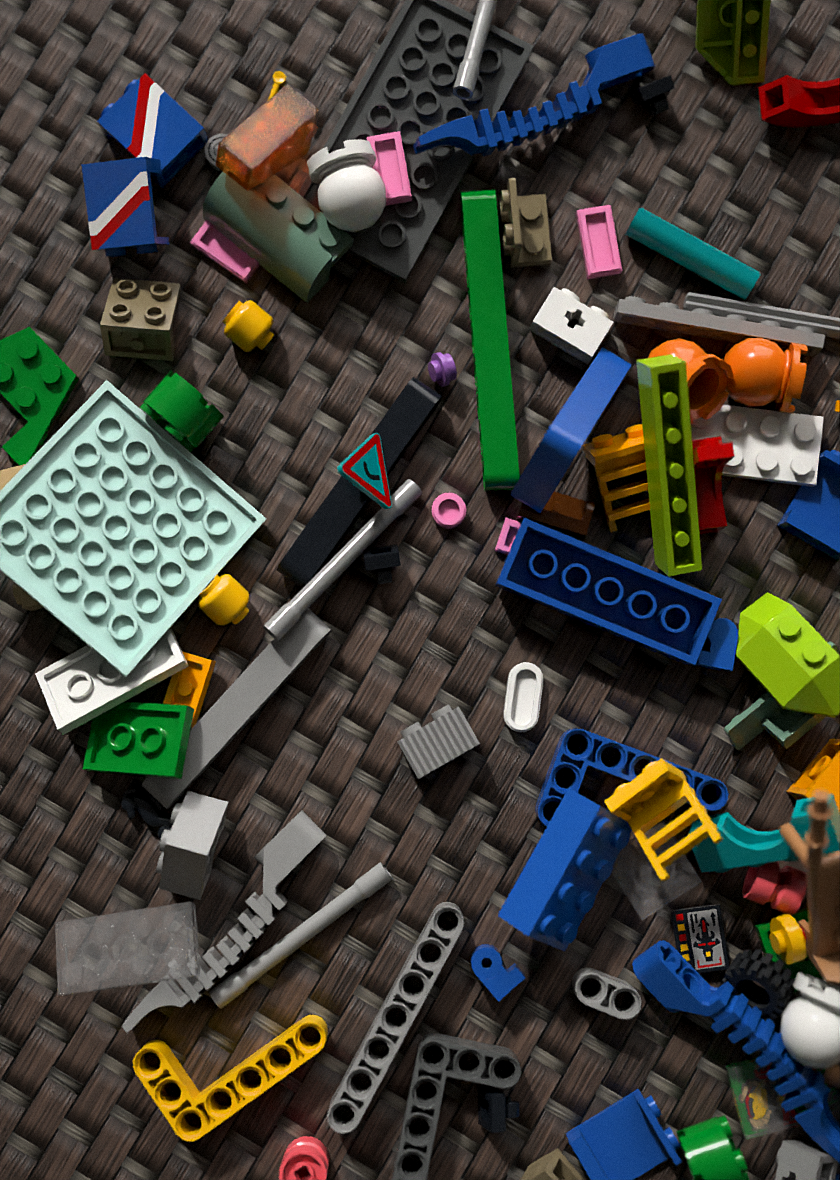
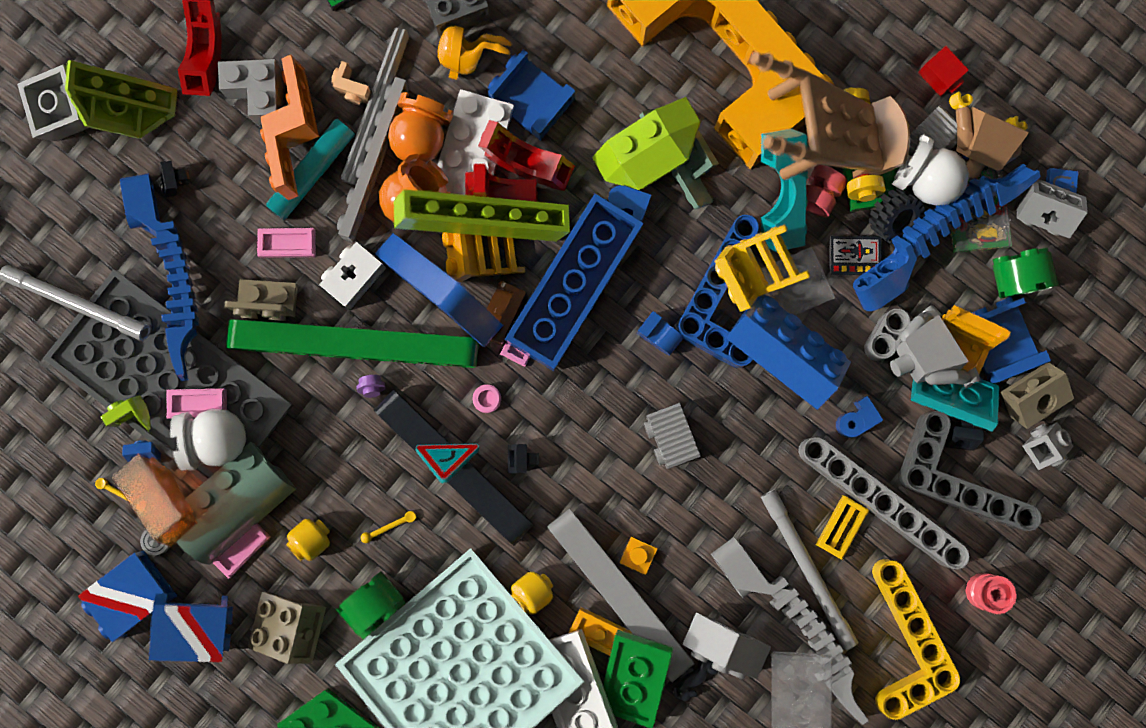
camera: 80 degrees left, 0 degrees up
light grey piece [263,479,422,641] -> none
white tile [503,662,543,732] -> none
none -> lime plate [100,395,151,431]
none -> blue plate [122,440,161,467]
none -> light grey brick [218,59,283,125]
none -> orange bracket [260,55,319,200]
none -> light nougat bracket [332,61,372,105]
none -> yellow hinge [361,511,416,544]
none -> red arch [478,120,575,191]
none -> light orange plate [619,537,657,575]
none -> blue leg [636,311,684,356]
none -> yellow tile [815,495,869,560]
none -> light grey torso [890,305,981,388]
none -> teal plate [911,379,999,431]
none -> light orange plate [941,305,1010,374]

